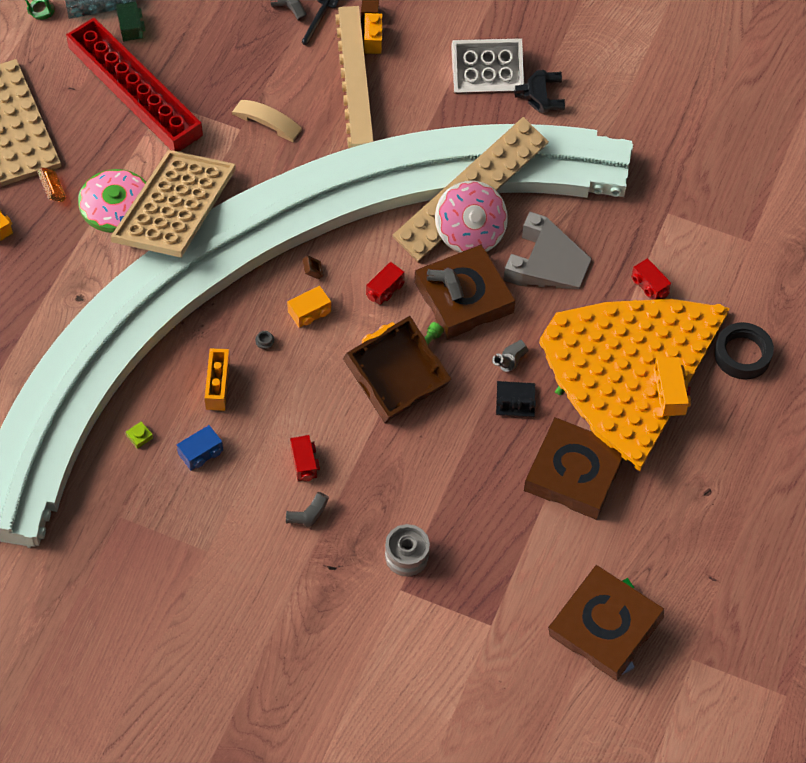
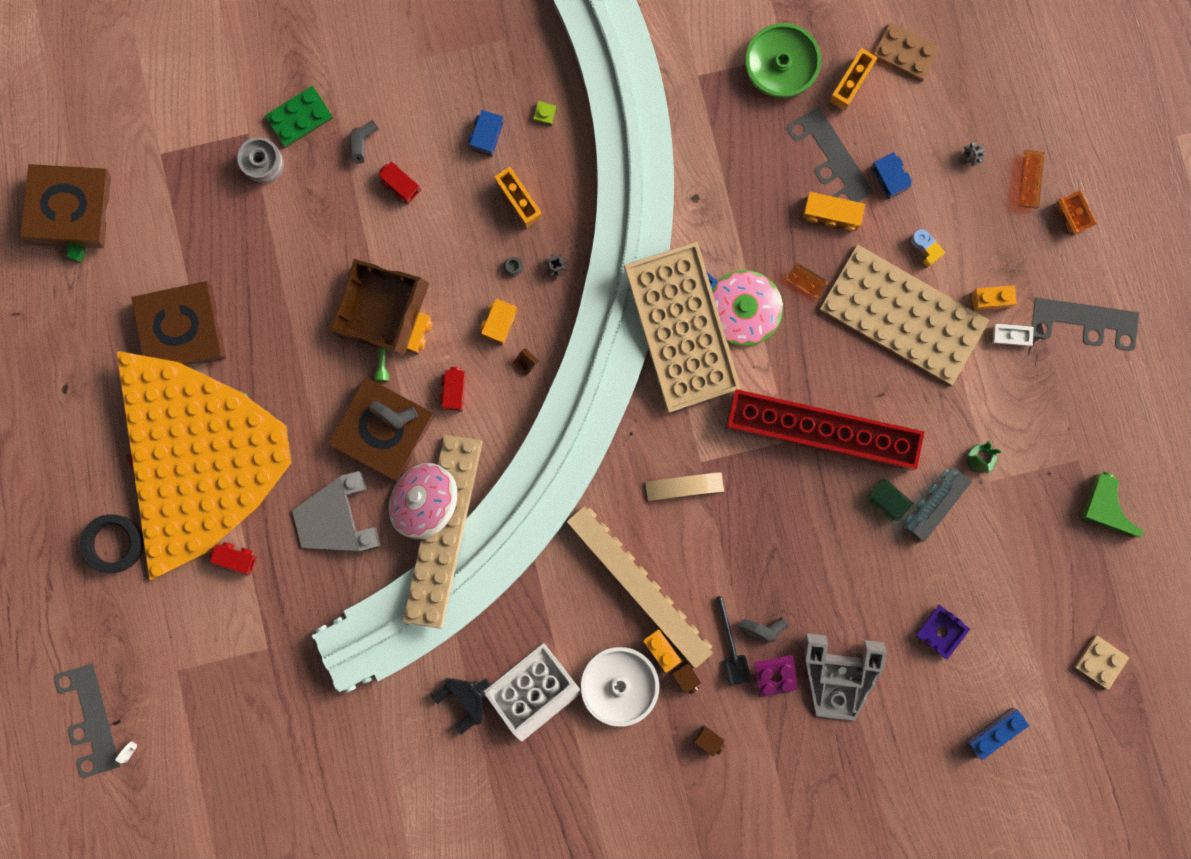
camera: 145 degrees right, 25 degrees up
dark grey arm [492,340,528,372] -> none
black hinge [496,381,536,417] -> none
light orange brick [654,357,691,416] -> none
none -> green plate [265,85,333,148]
none -> dark grey gear [545,254,567,277]
none -> white dish [581,647,659,726]

